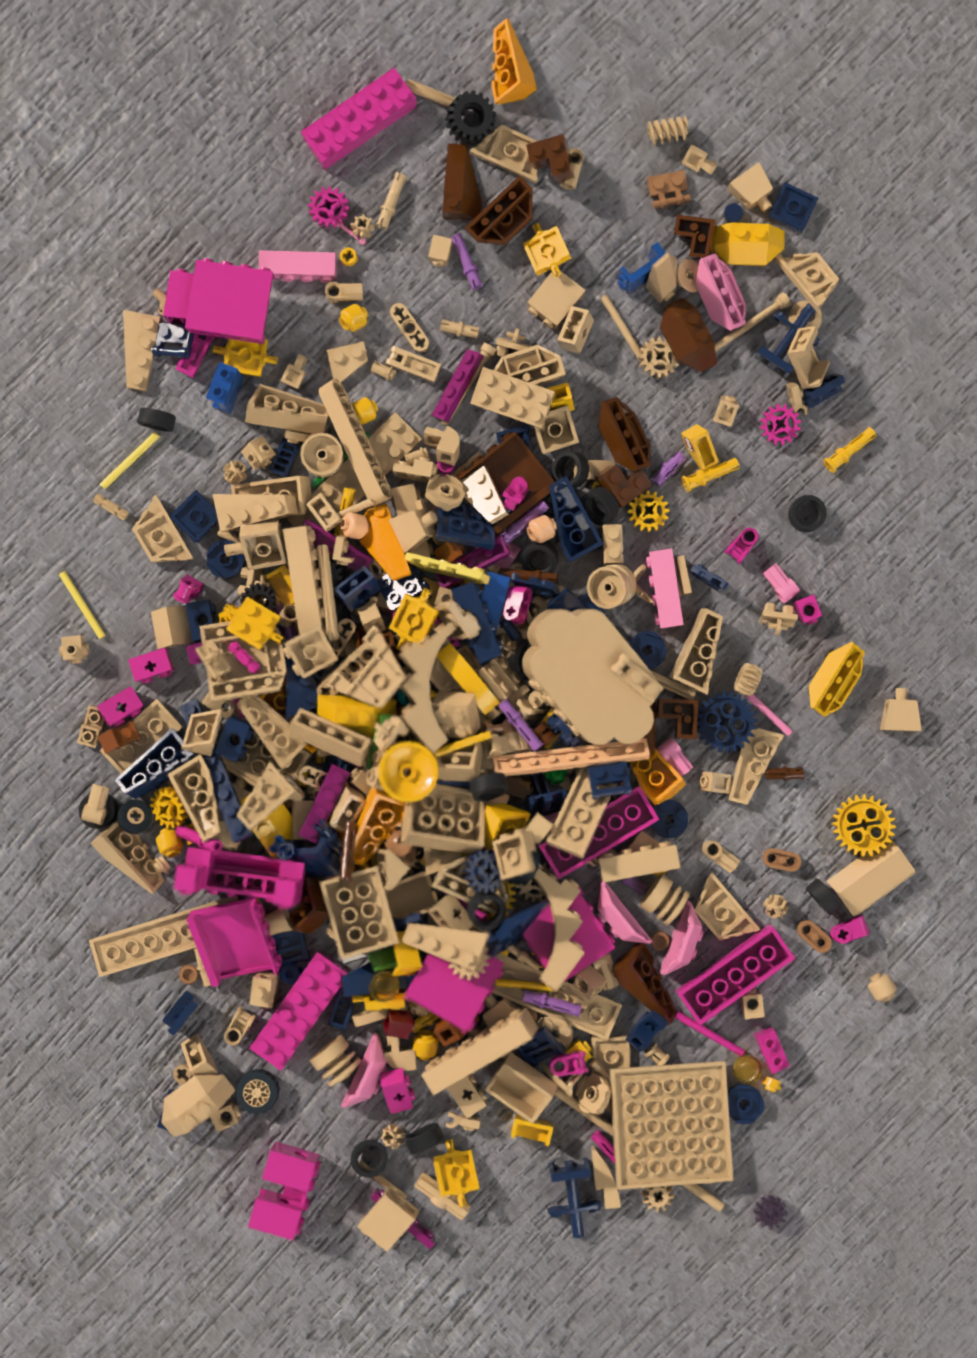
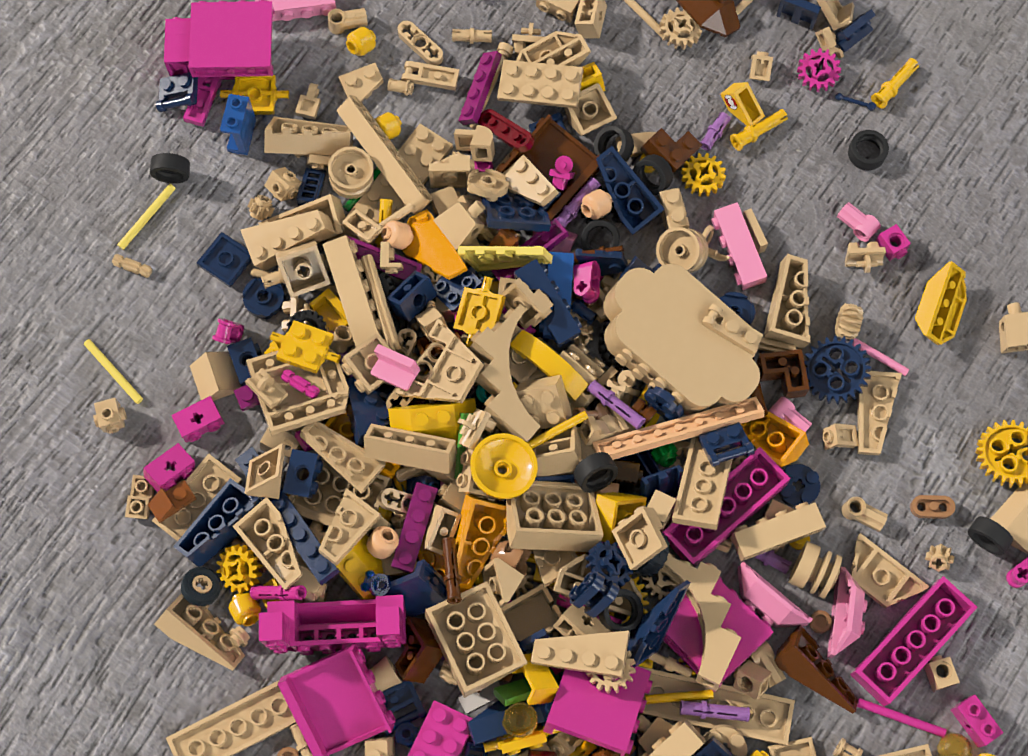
camera: 10 degrees left, 15 degrees down
black tyre [79,794,118,829] -> none
tan piece [81,784,110,825] -> none
tan wing [123,310,161,392] -> none
tan wing [132,495,194,563] -> none
tan arm [152,288,166,315] -> none
dark blue pin [314,819,343,852] -> none
reddish brown wedge [599,397,651,472] -> none
dark blue brick [625,1010,668,1052] -> none
dark blue wing [688,564,729,593] -> none
dark pink piece [724,528,758,565] -> none
reddish brown axle [765,766,804,781] -> none
medium nougat plate [797,920,832,953] -> none
none -> light nougat head [366,526,399,559]
none -> bright pink panel [370,344,420,391]
none -> dark red plate [478,109,534,152]
none -> dark blue brick [569,571,620,618]
none -> dark blue hinge [835,93,876,111]

